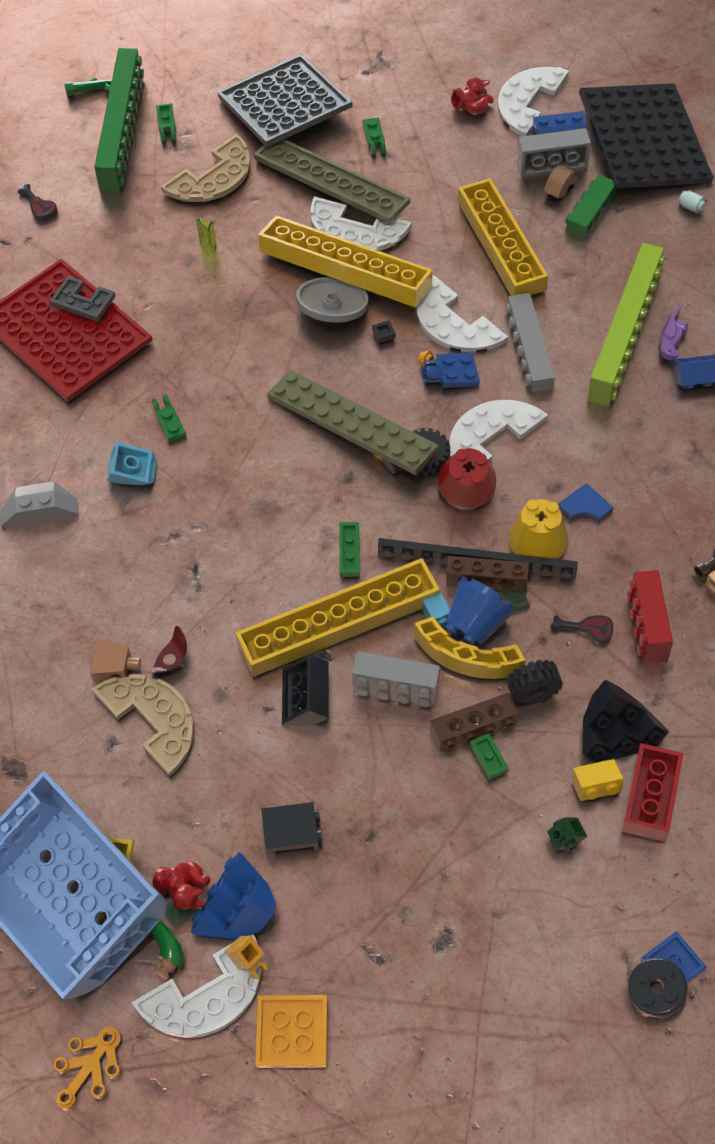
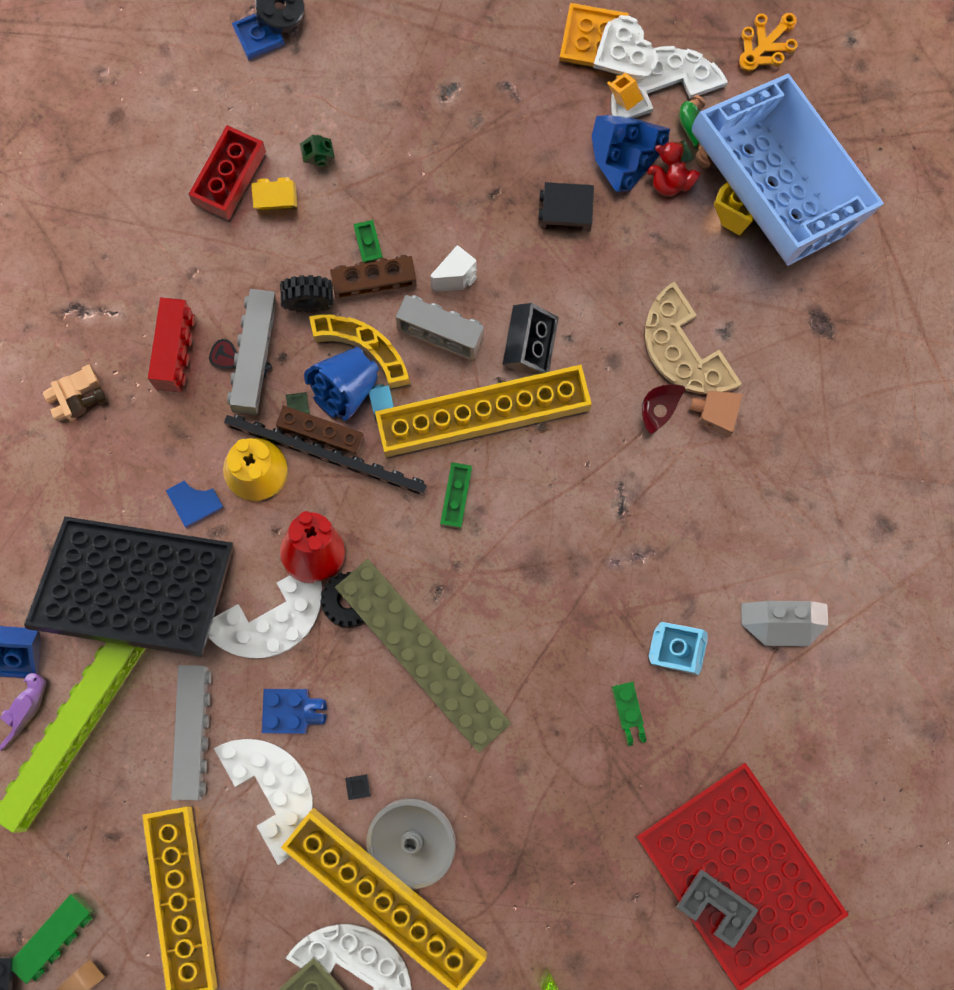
camera: 175 degrees left, 20 degrees up
light orange plate [418,350,434,368] -> none
black brick [582,679,669,763] -> none
none -> black plate [24,516,234,657]
none -> light grey brick [227,289,277,415]
none -> white slope [430,245,477,292]
none -> white plate [593,15,658,80]

